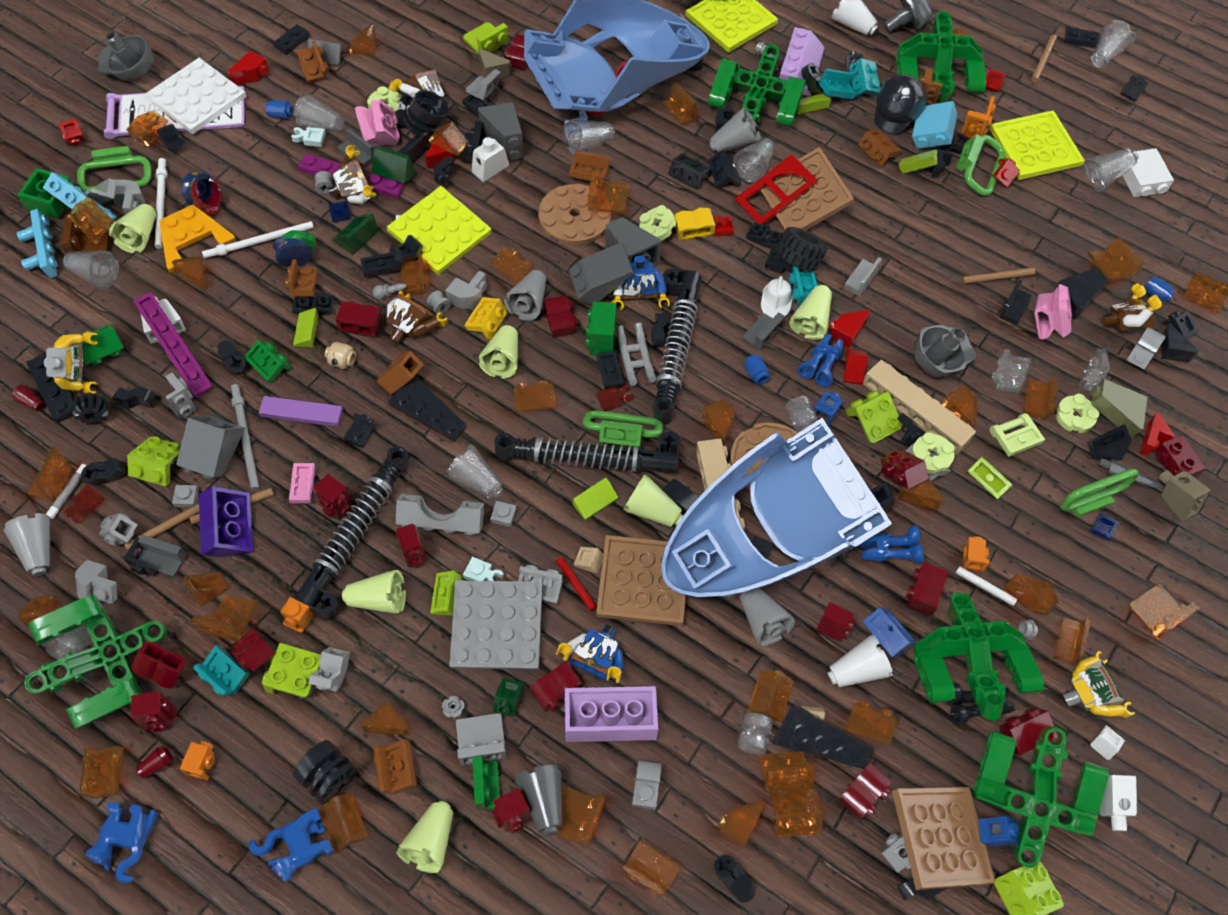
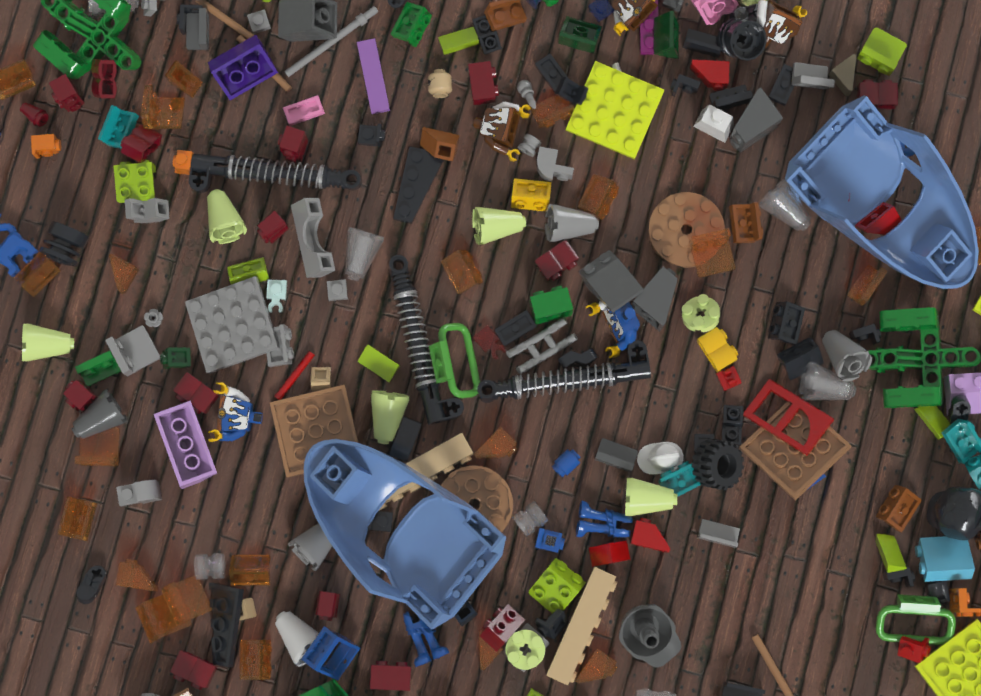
camera: 75 degrees right, 20 degrees up
dark orange bracket [374,739,417,795] -> none
clear orange slope [429,122,468,156] -> none

